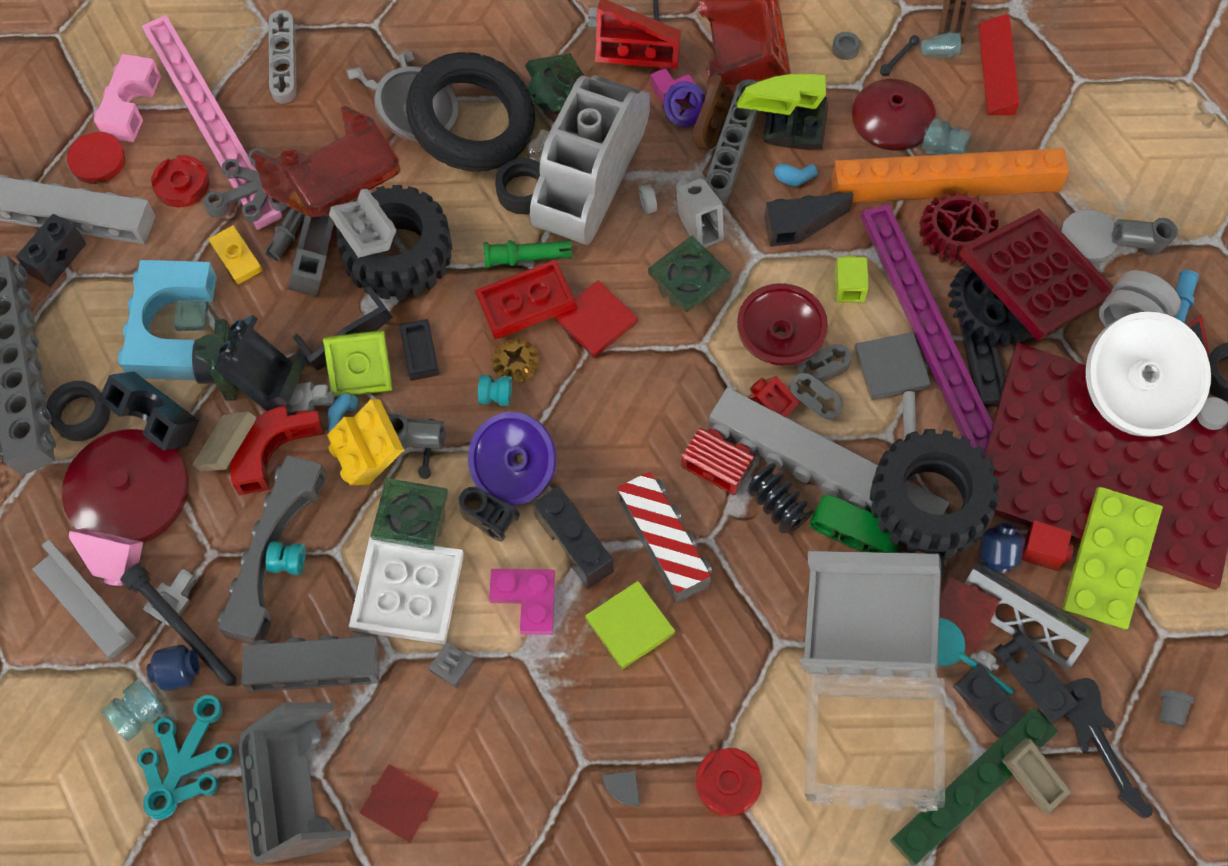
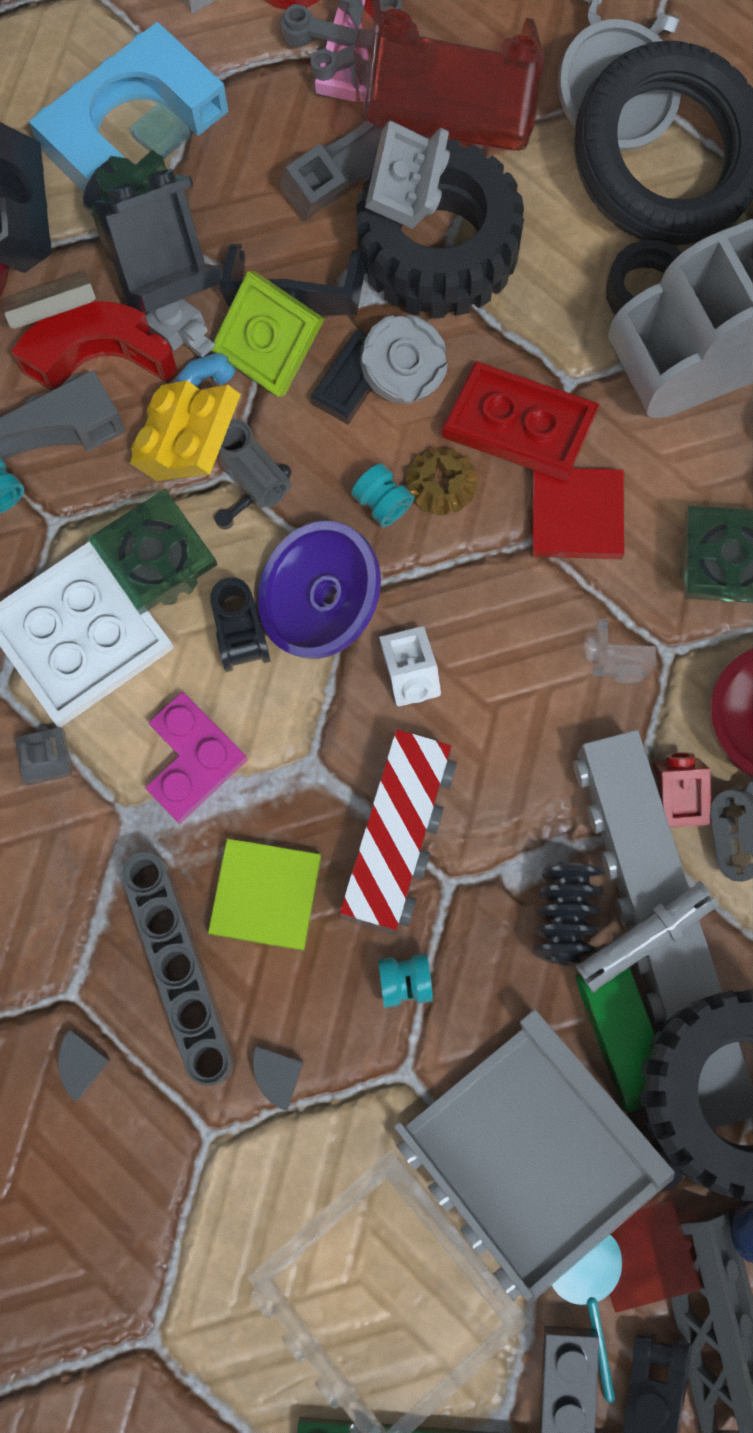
camera: 45 degrees right, 10 degrees up
yellow plate [208,225,263,285] -> none
dark grey axle [264,206,306,262] -> none
green pin [483,240,572,268] -> none
black arch [533,486,614,589] -> none
red brick [681,428,754,495] -> none
red tile [695,748,762,816] -> none
light grey piece [971,650,999,672] -> none
none -> dark grey beam [121,851,236,1086]
none -> dark grey tile [253,1046,304,1111]
none -> light grey tile [360,315,448,405]
none -> teal wheel [378,953,433,1008]
none -> white bracket [379,626,441,706]
none -> light grey pin [575,881,719,993]
none -> clear bracket [584,619,656,683]

